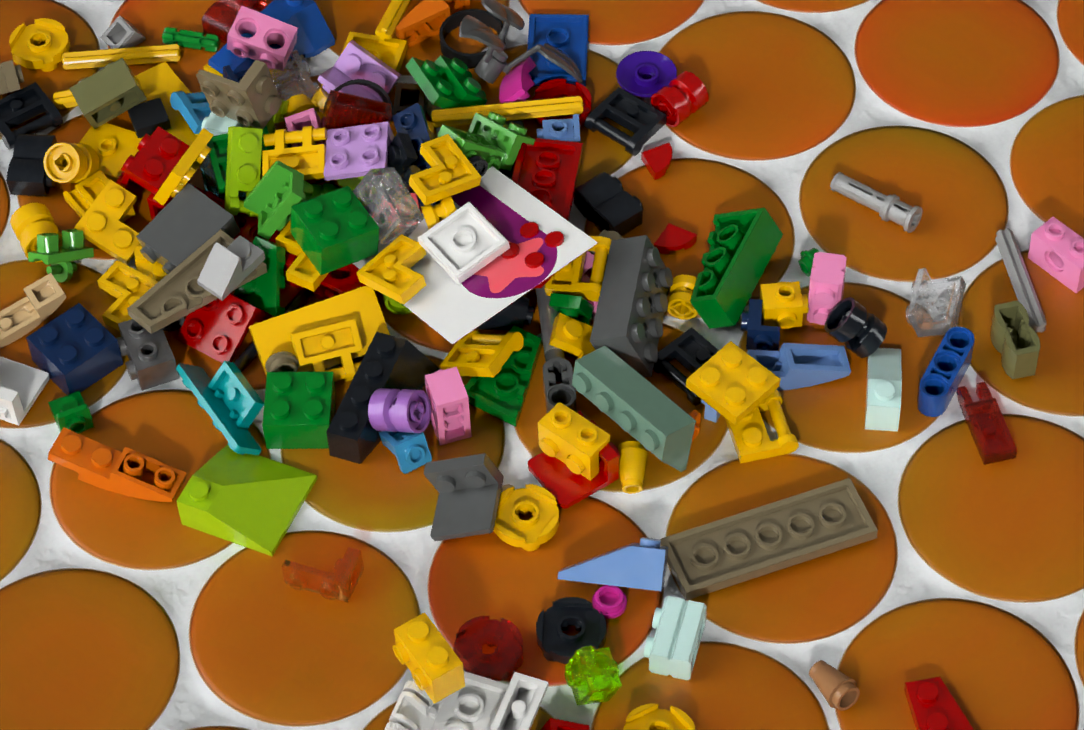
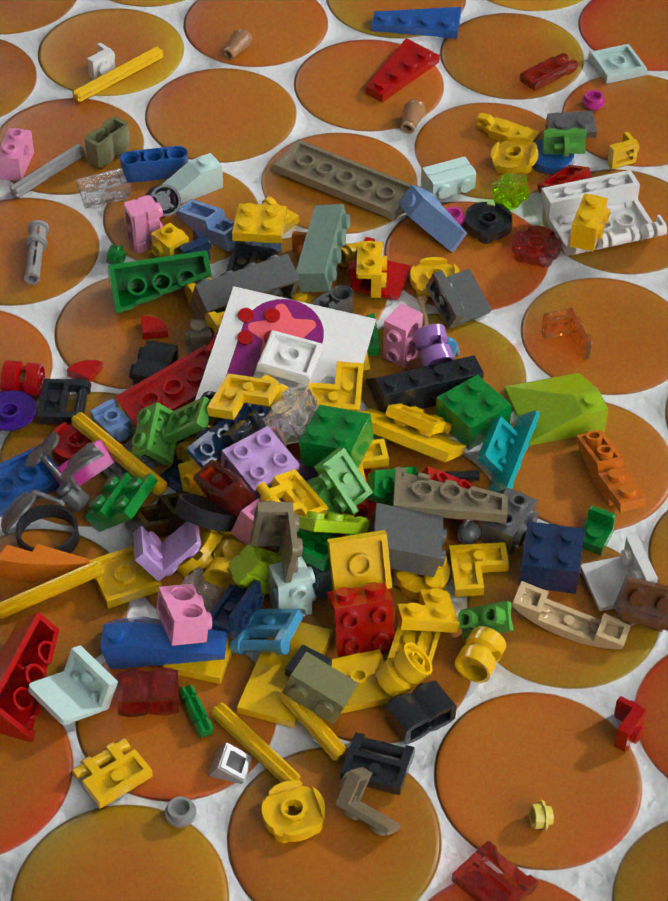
camera: 130 degrees left, 5 degrees down
light grey slope [197,235,265,301] -> none
dark tan plate [265,351,299,372] -> none
clear red hinge [956,382,1017,465] -> none

